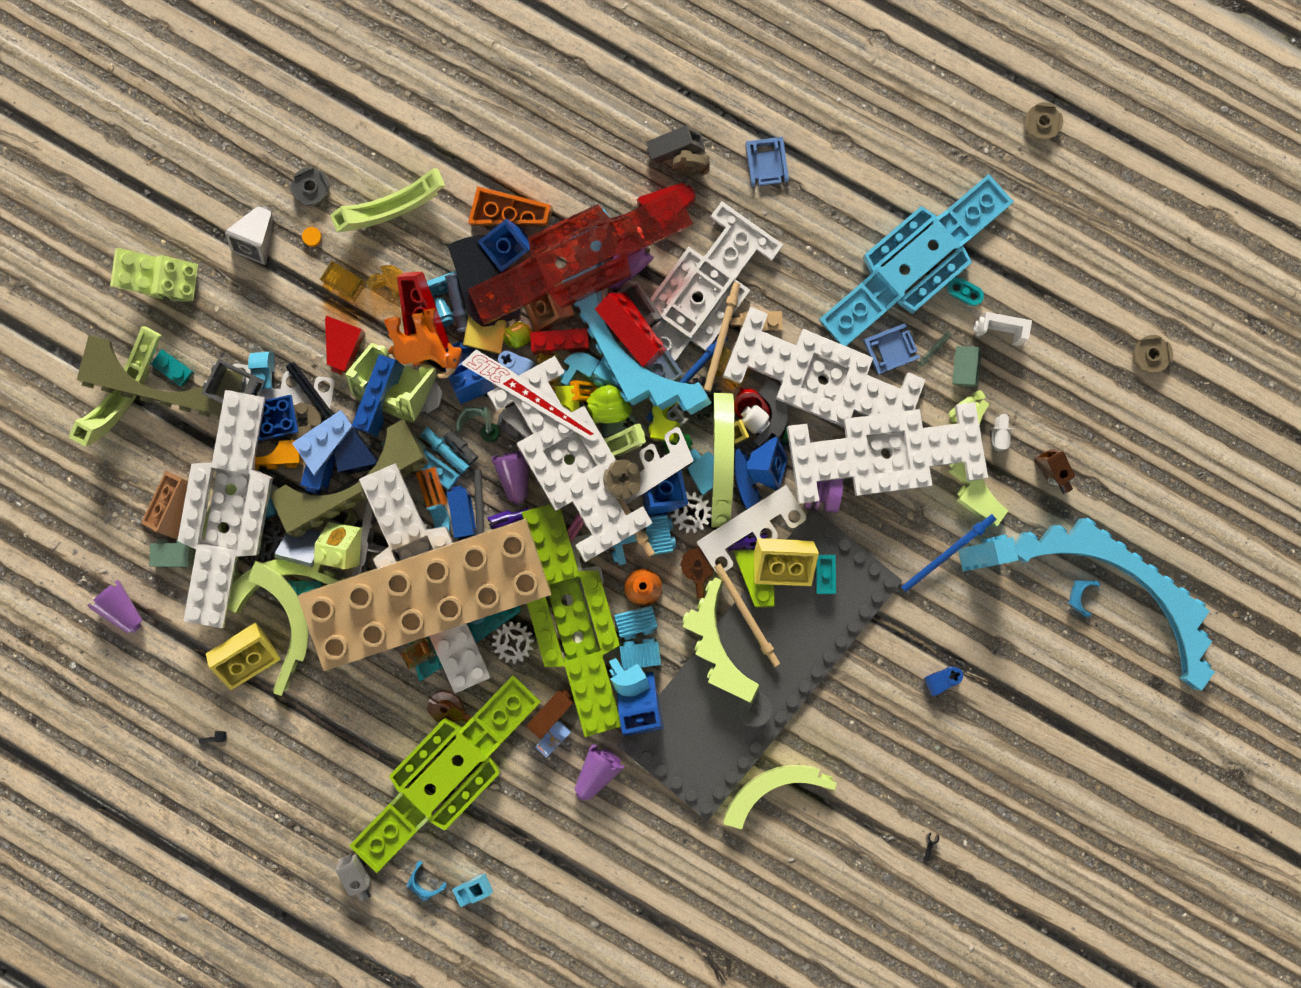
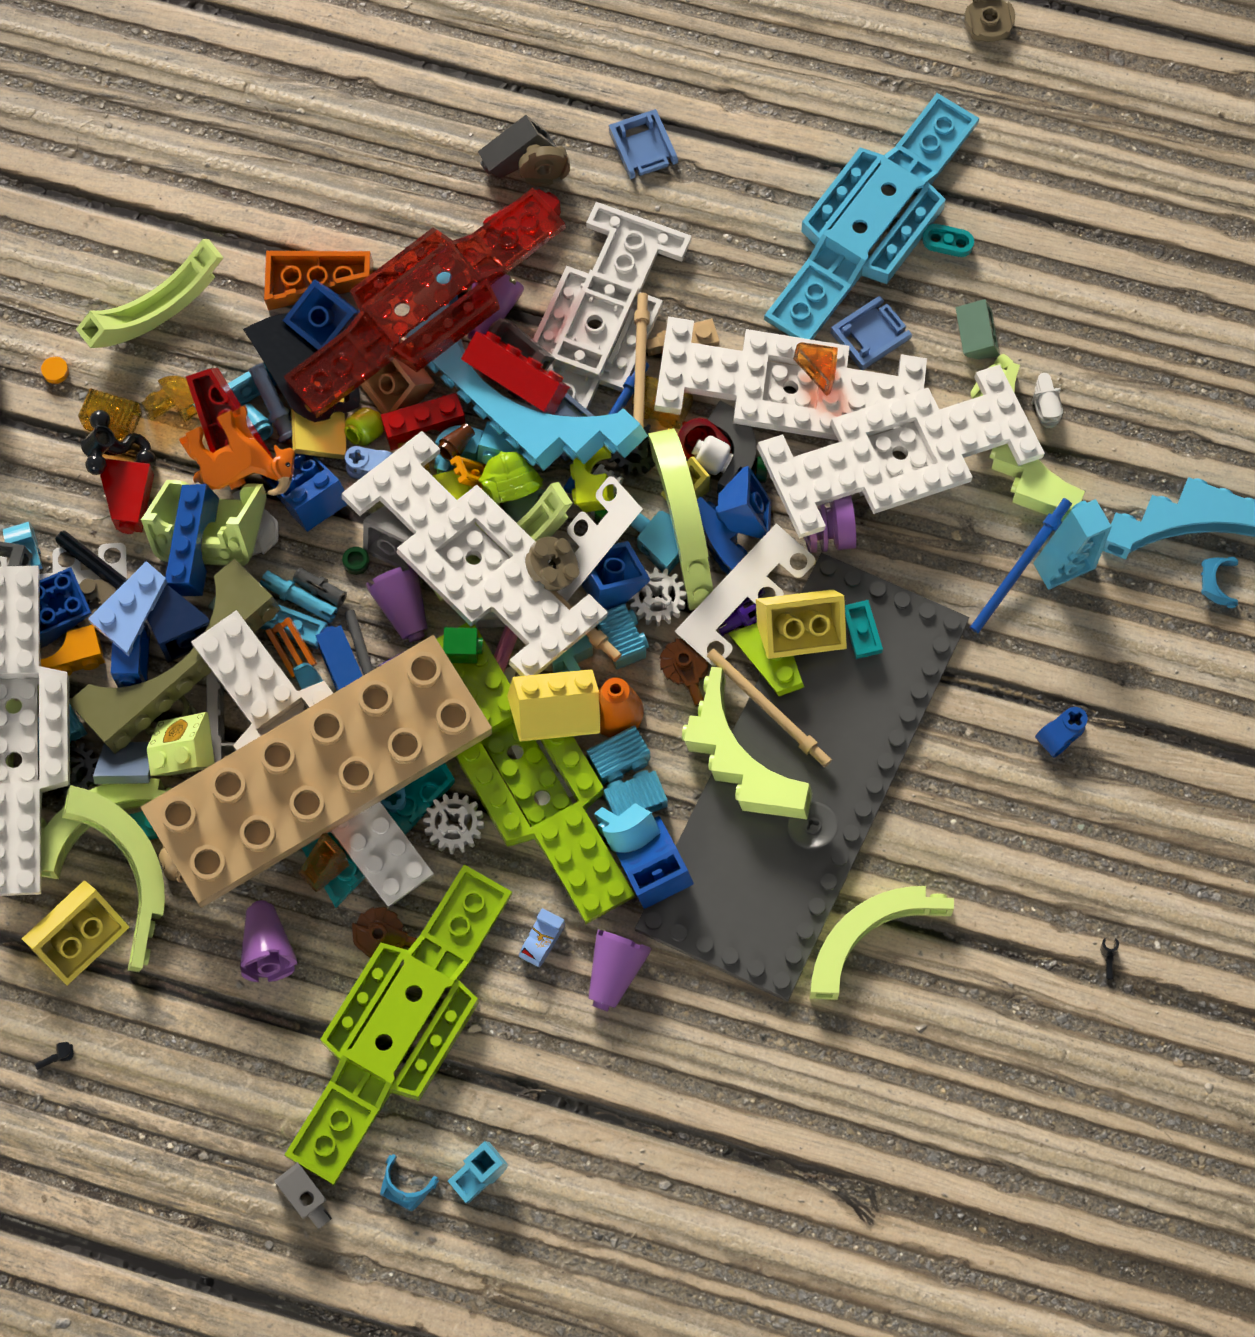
camera: 10 degrees left, 15 degrees down
dark grey plate [291,167,330,207] -> none
sand green helmet [456,407,493,433] -> none
sticker [461,350,599,441] -> none
reddish brown slope [526,689,574,739] -> none
sand green piece [915,329,954,370] -> none
white panel [973,312,1032,346] -> none
reddish brown torso [1034,449,1075,494] -> none
dark tan plate [1133,335,1173,374] -> none
none -> black piece [81,410,156,475]
none -> medium lavender cone [240,900,297,982]
none -> reddish brown cone [438,423,475,462]
none -> green brick [443,627,483,664]
none -> light yellow slope [507,669,600,742]
none -> clear orange slope [793,342,838,396]

